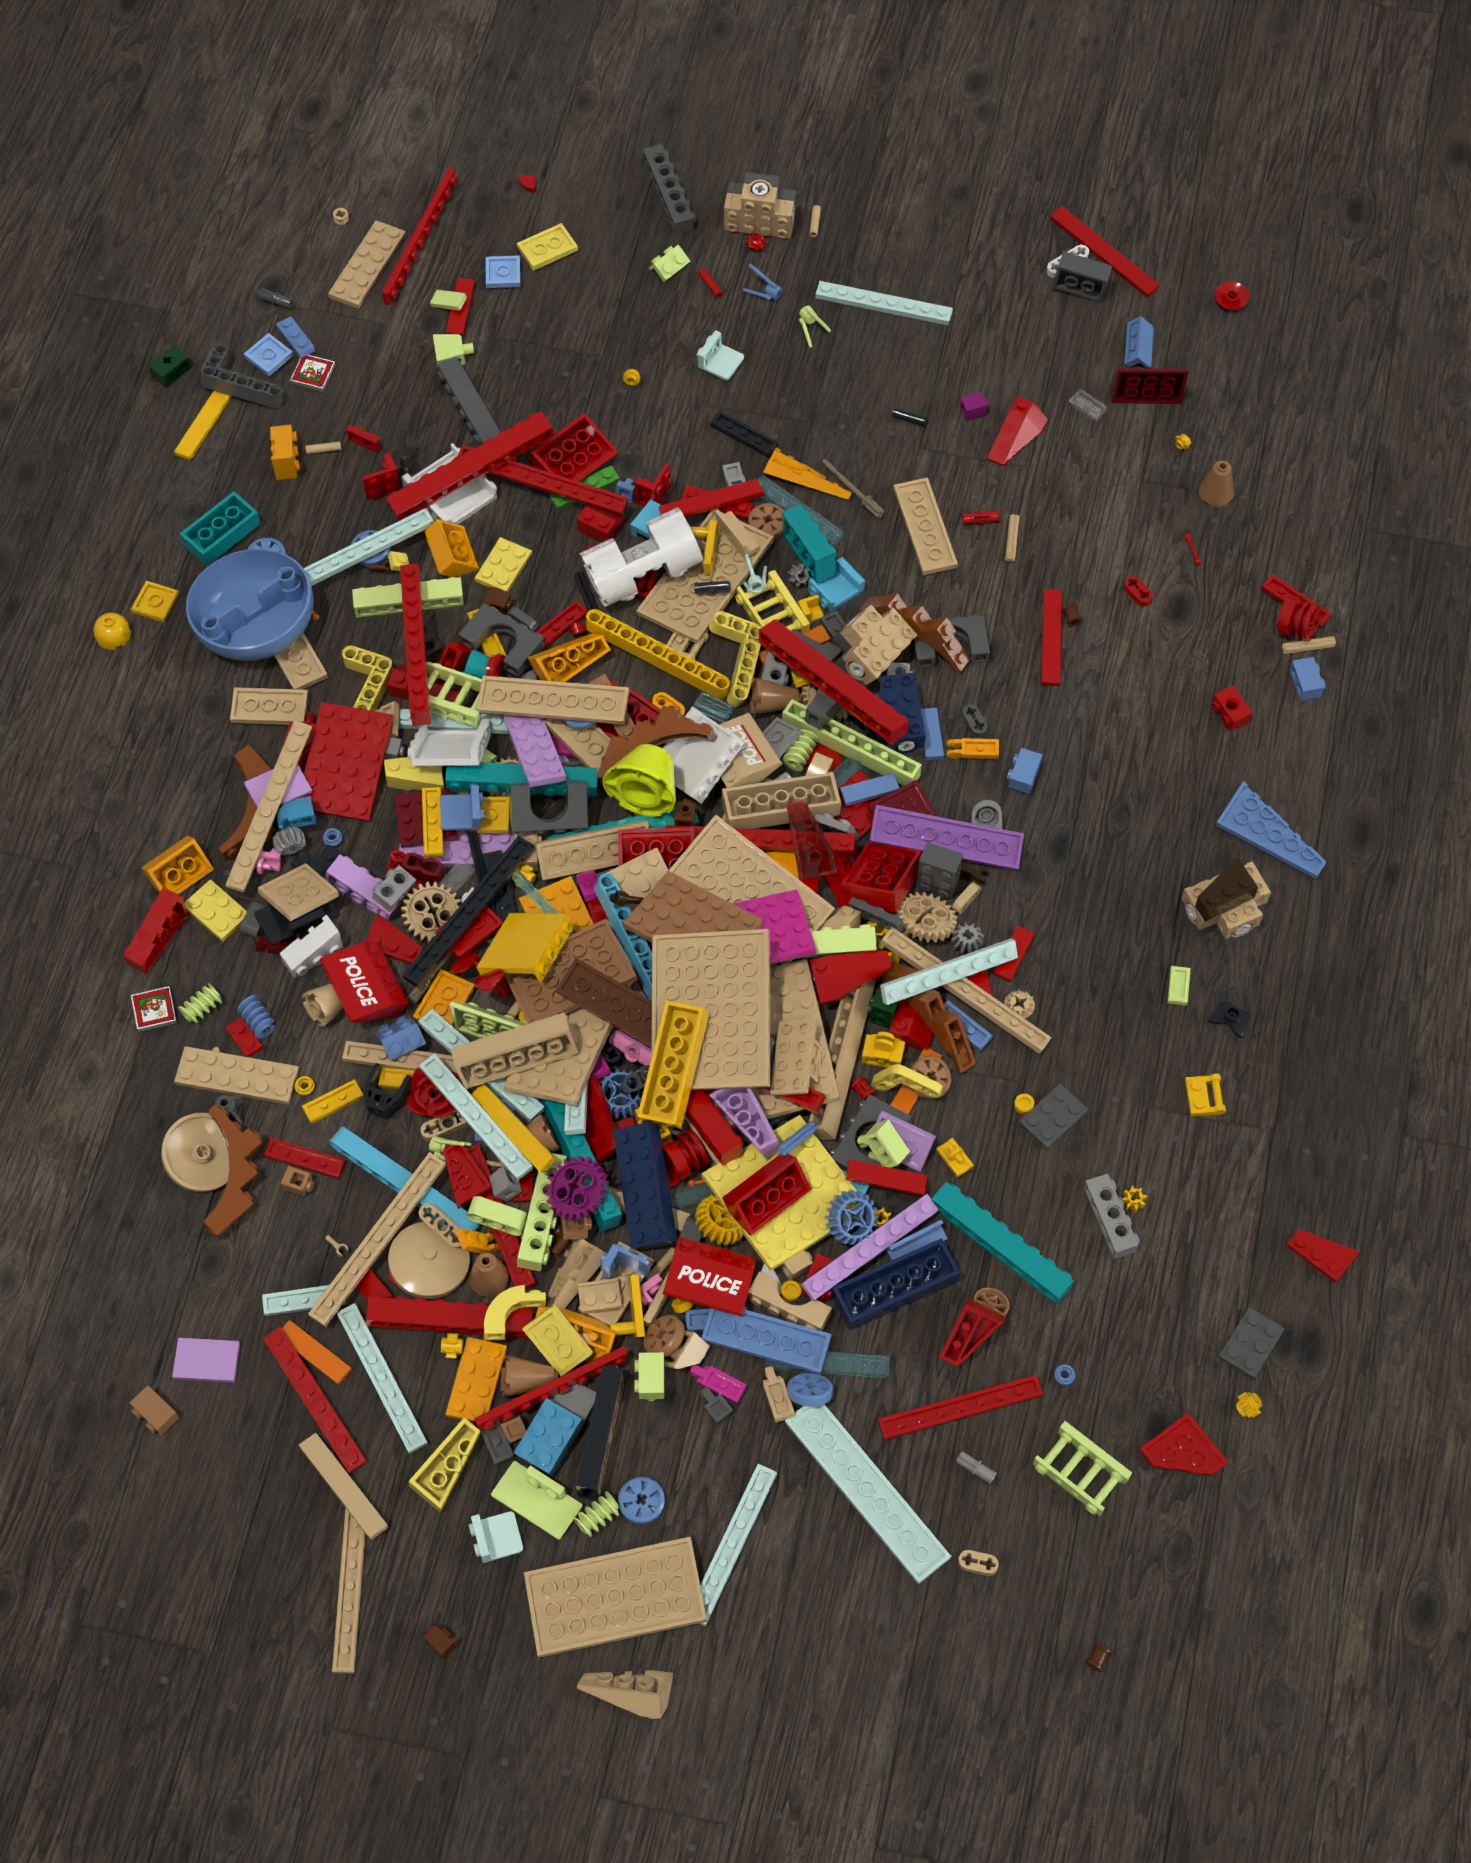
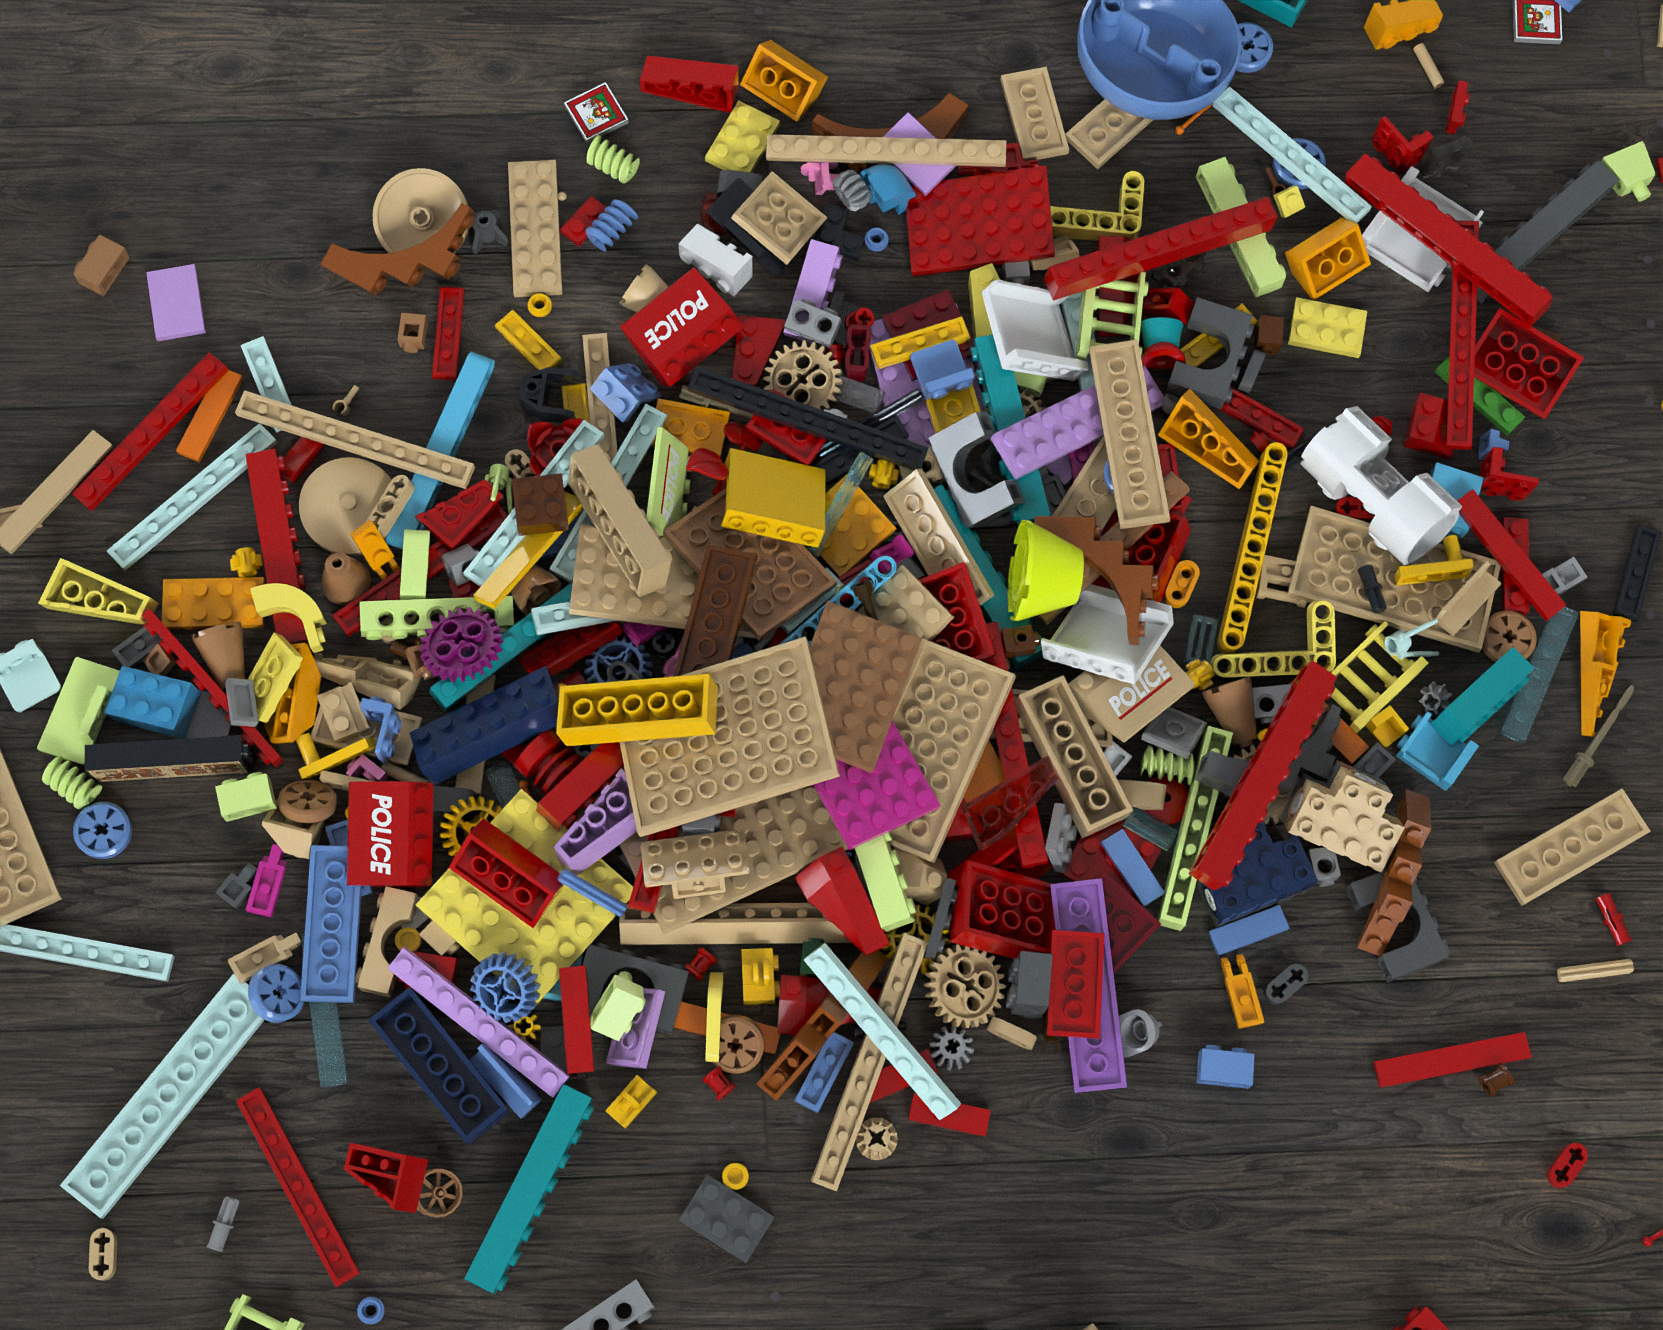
camera: 70 degrees right, 10 degrees up
none -> light grey tile [225,678,258,727]
none -> reddish brown brick [512,473,569,536]
none -> red bush [702,1066,736,1101]
none -> red plate [1046,930,1105,1039]
none -> yellow gear [1185,659,1215,691]

